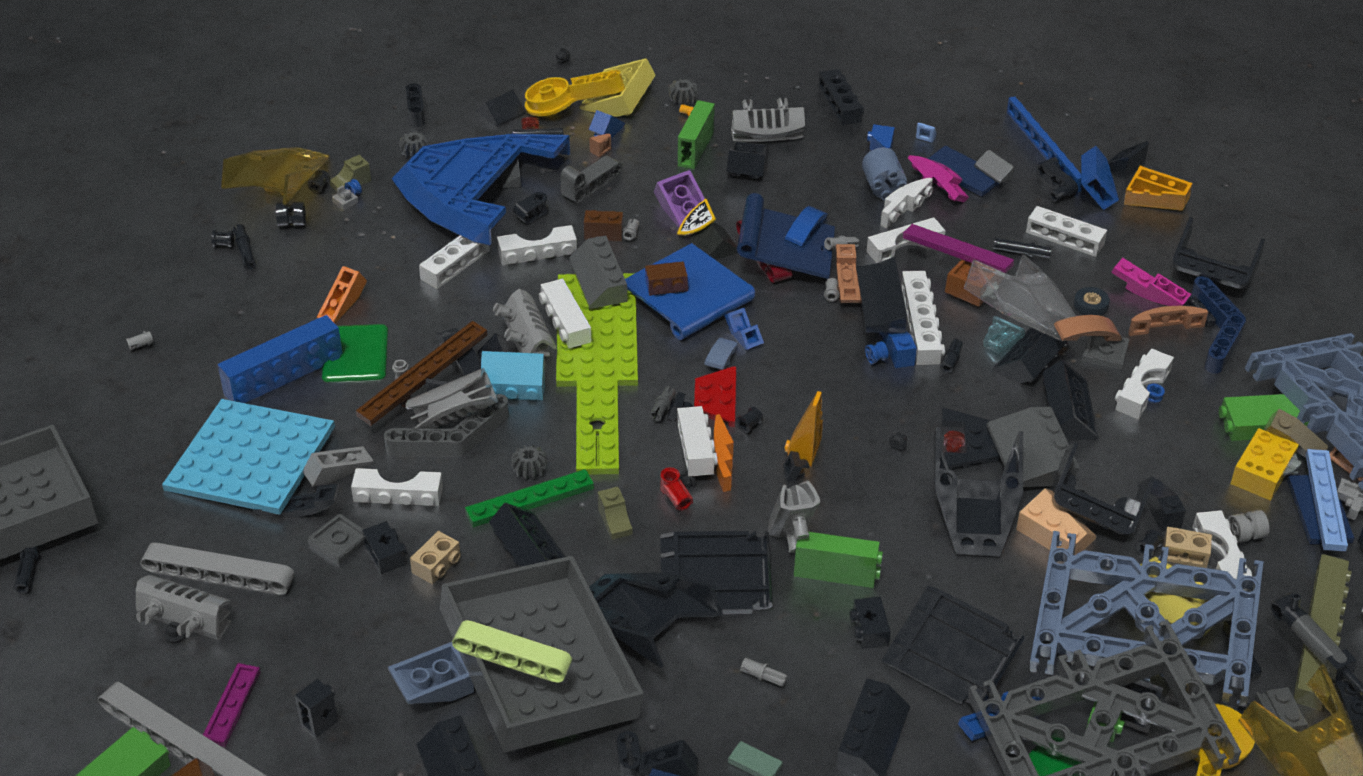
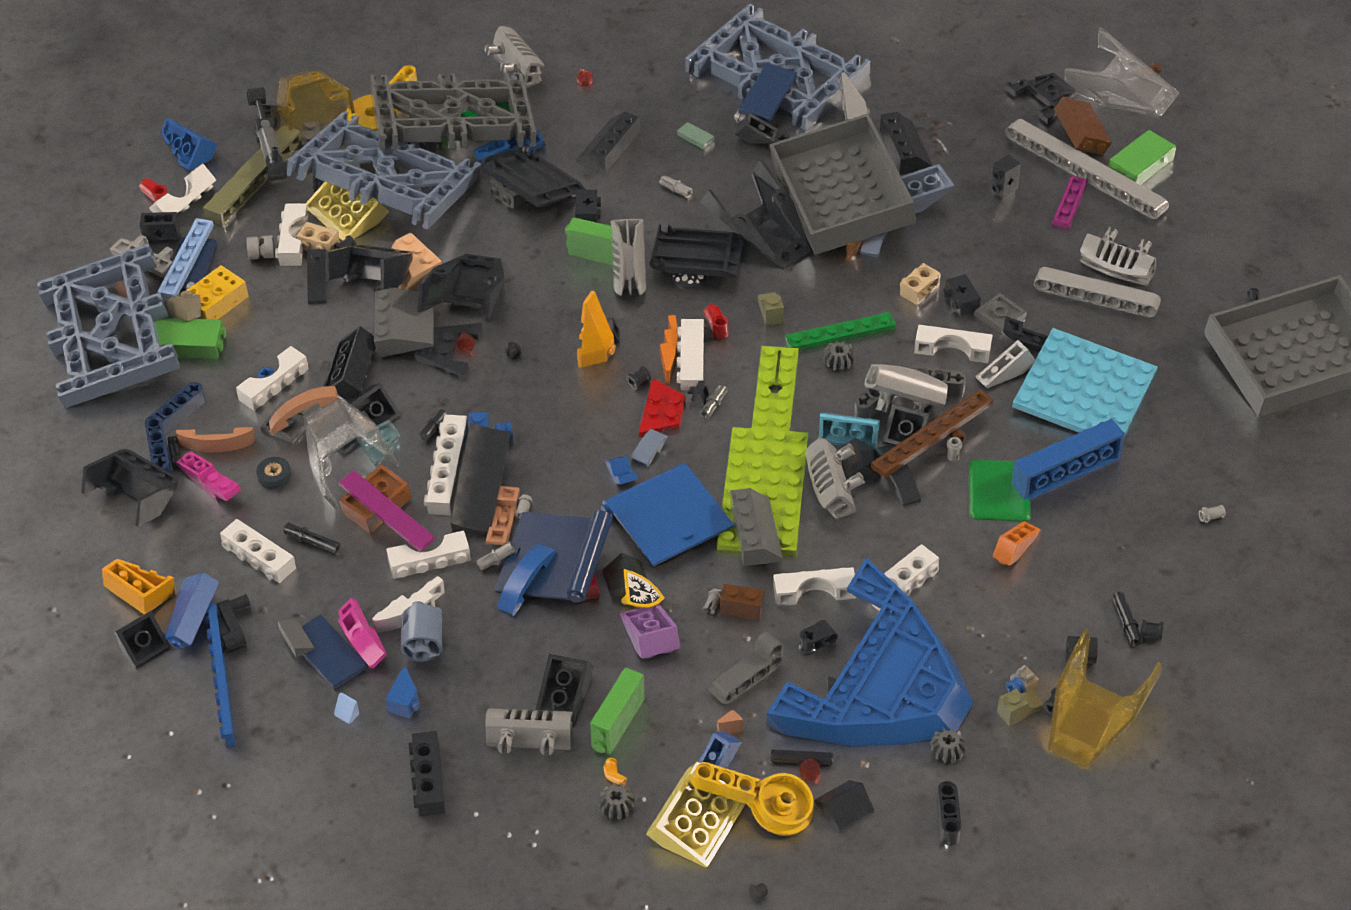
camera: 170 degrees left, 5 degrees up
yellowish green beam [452,620,572,683] -> none
black slope [489,502,566,567] -> none
white brick [539,279,591,348] -> none
reddish brown brick [645,261,688,296] -> none

